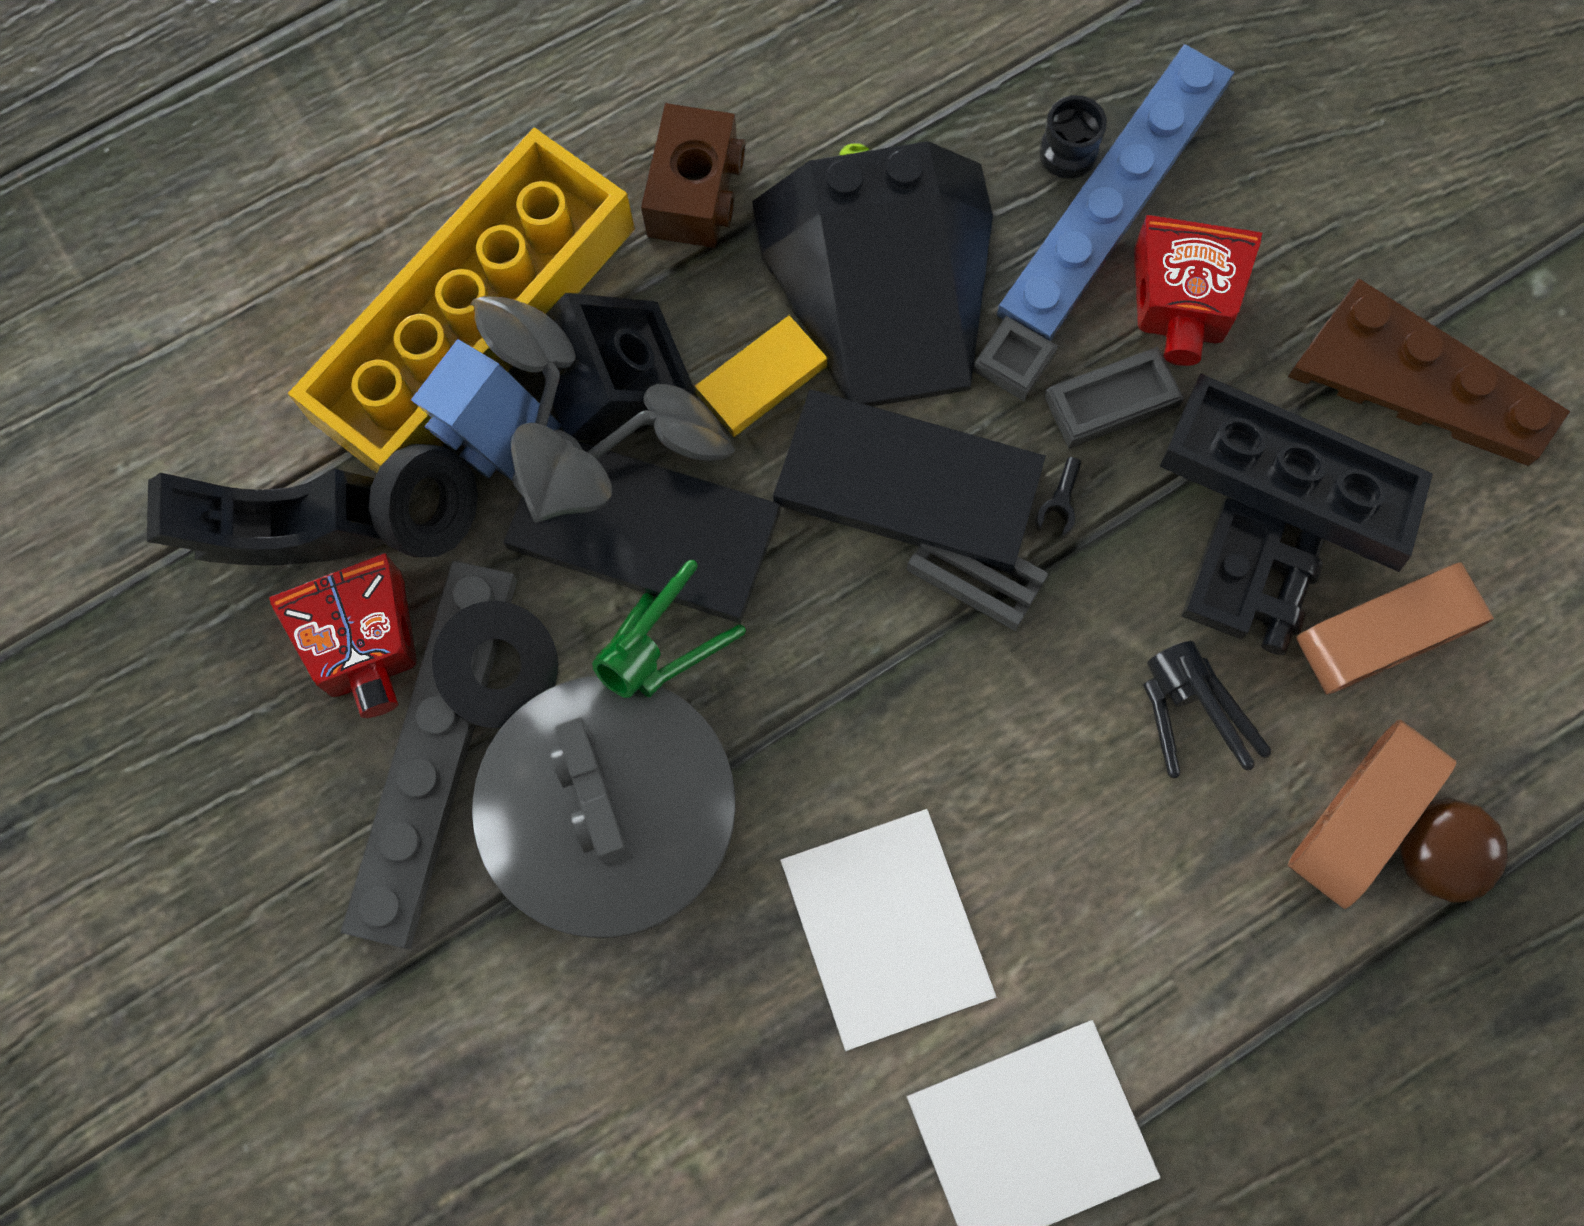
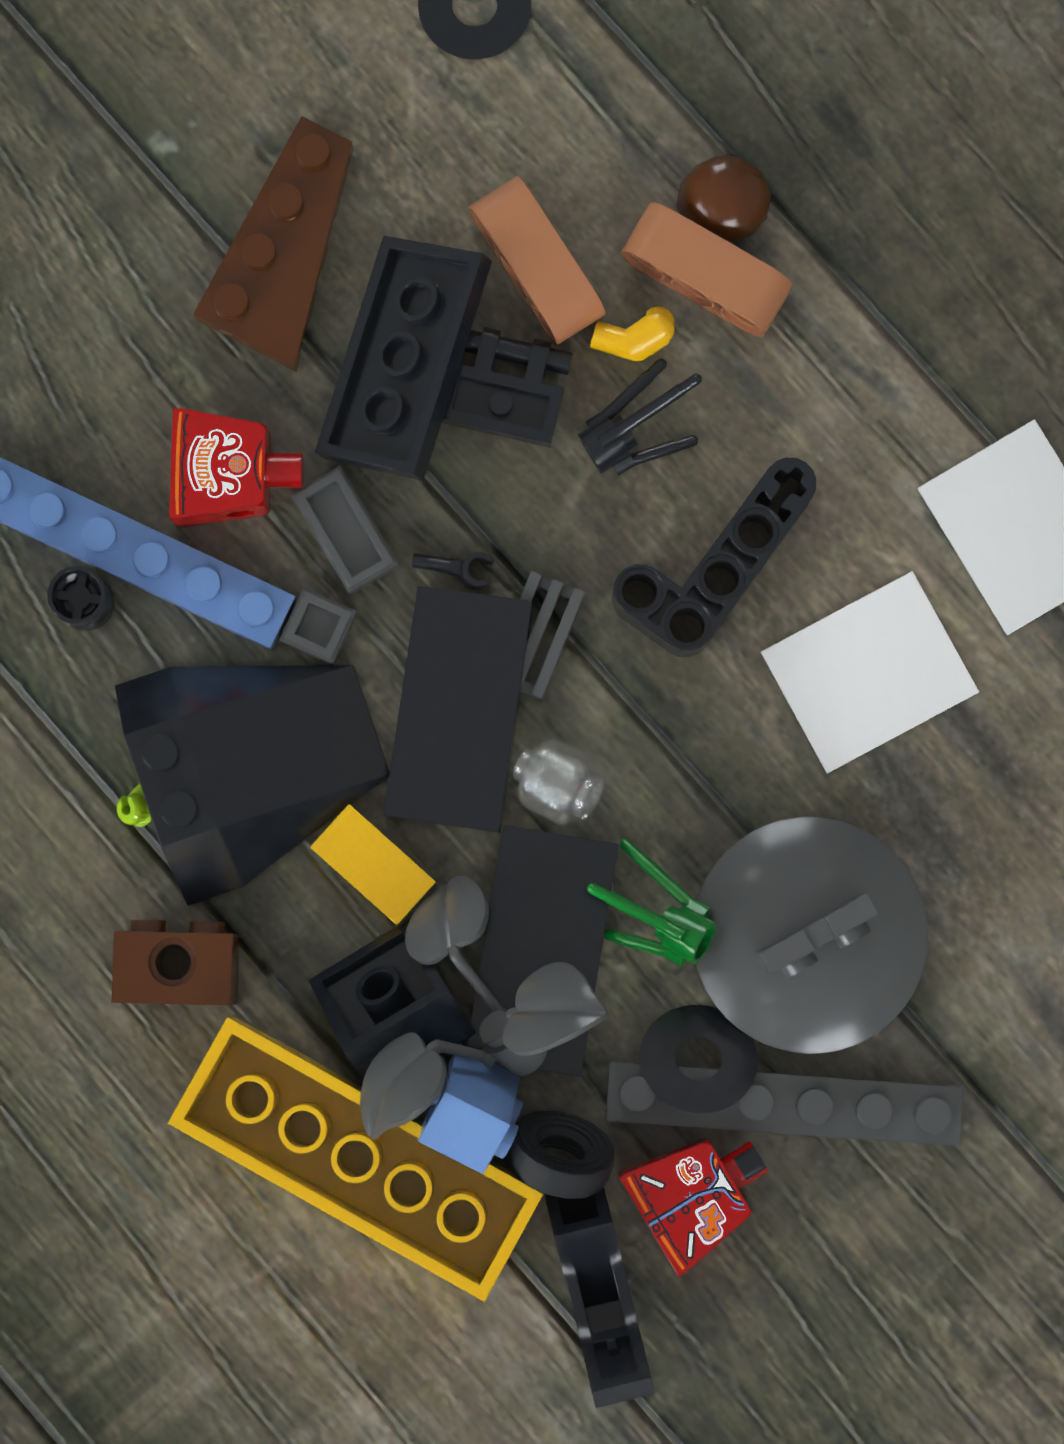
camera: 100 degrees left, 10 degrees up
none -> clear head [513,739,605,825]
none -> yellow arm [590,306,675,361]
none -> black beam [612,457,816,657]

